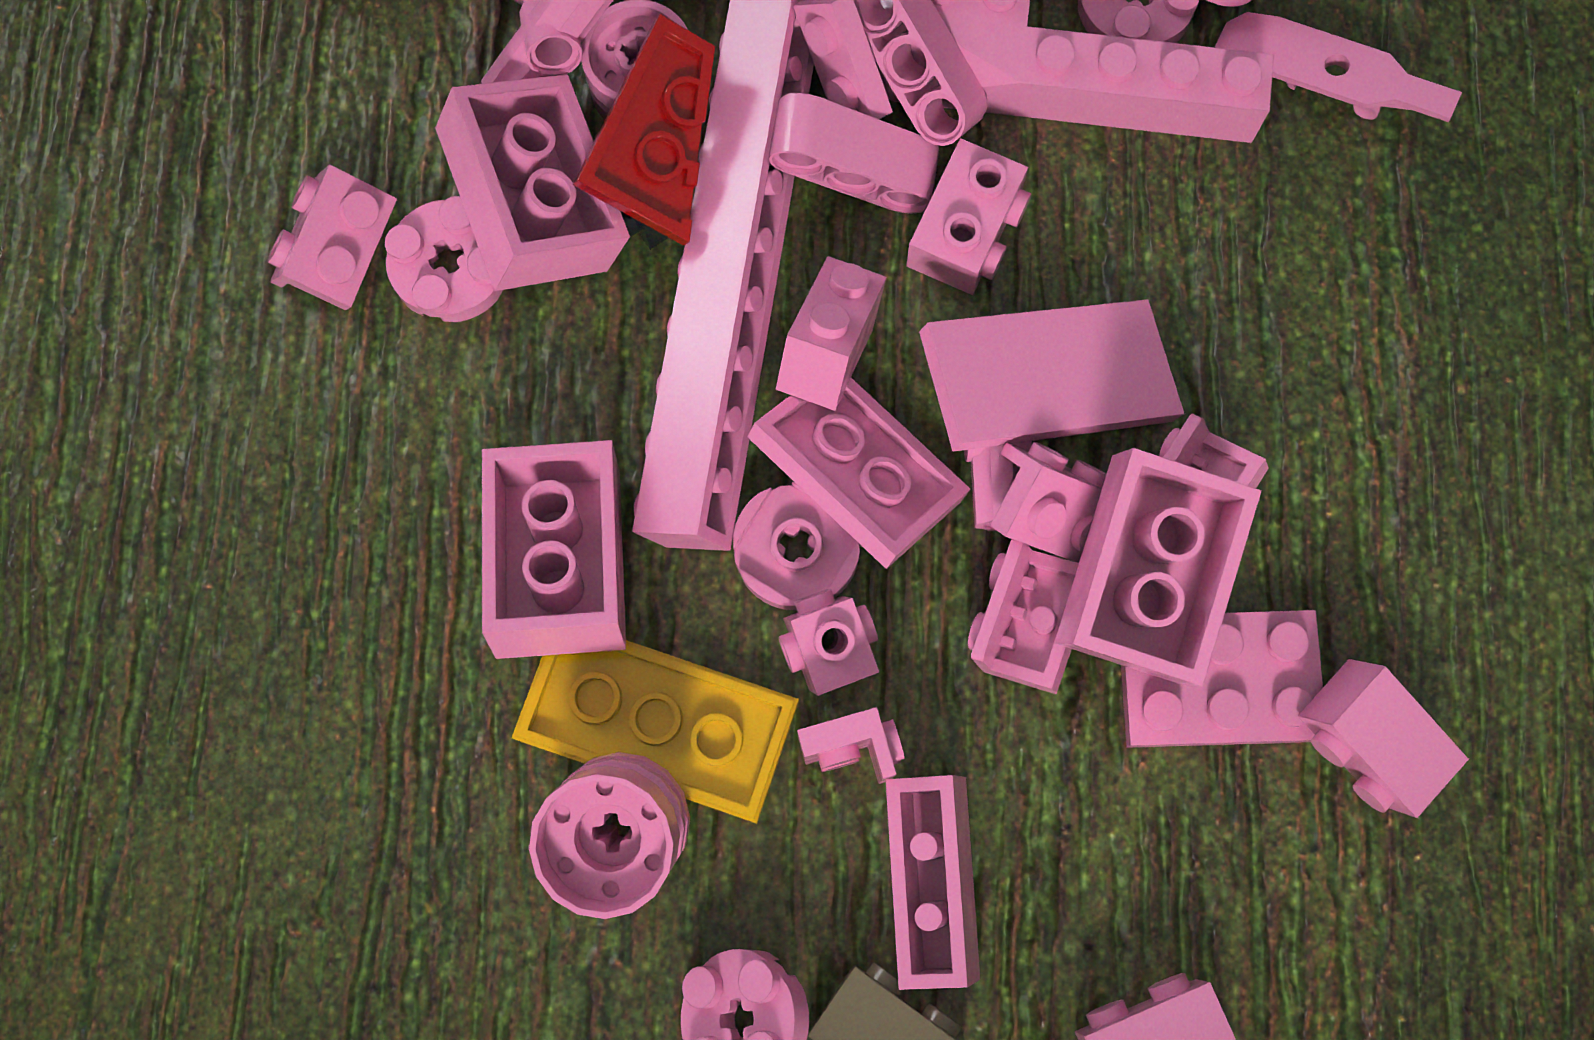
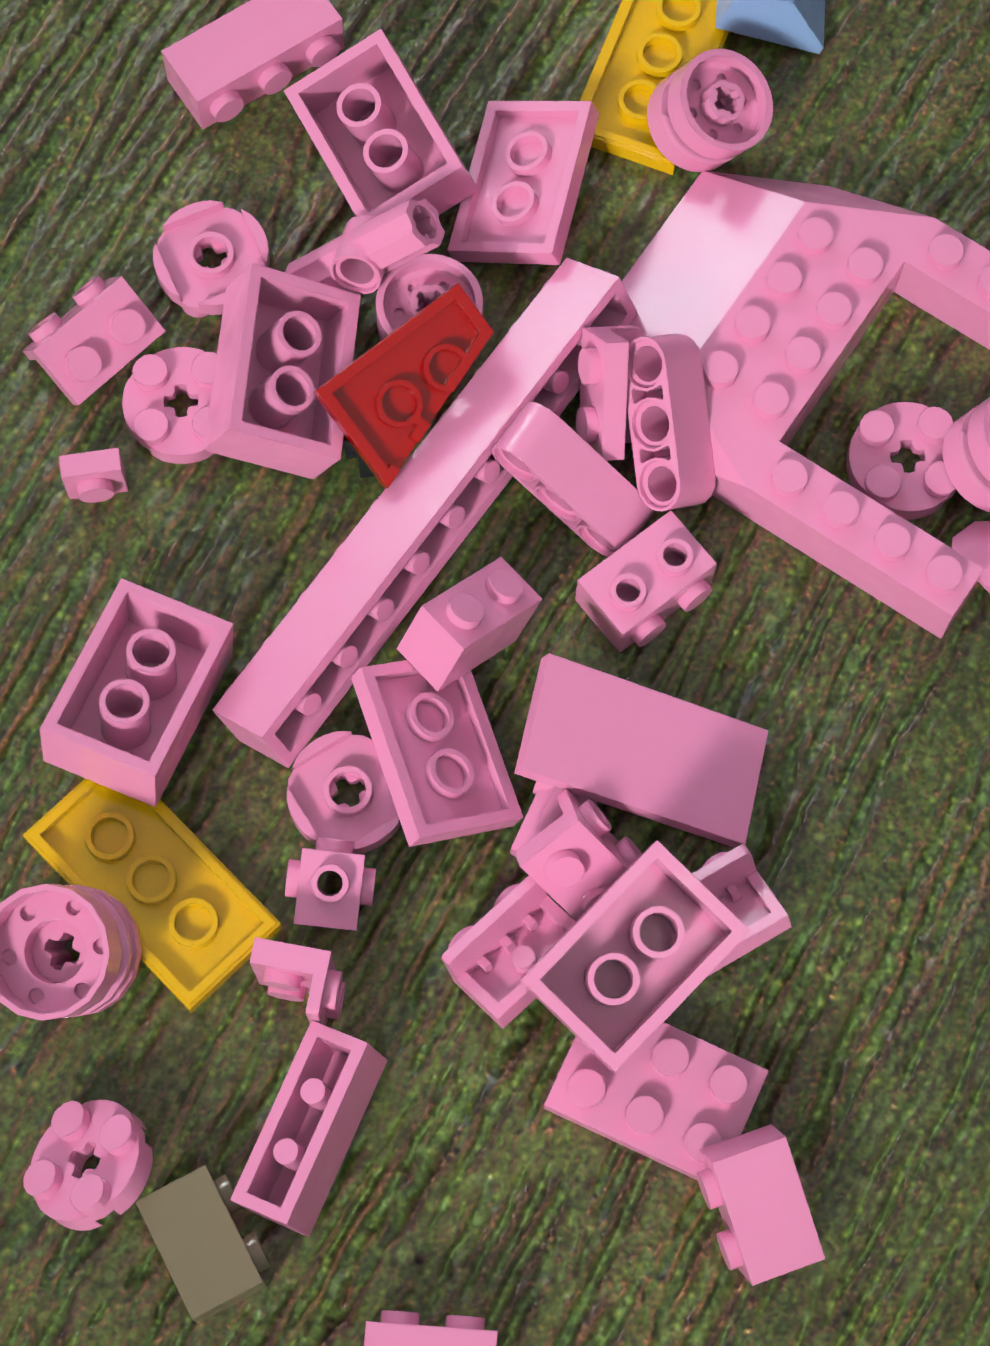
camera: 20 degrees right, 5 degrees down
none -> bright pink plate [59,448,128,503]
none -> bright pink plate [153,200,270,318]

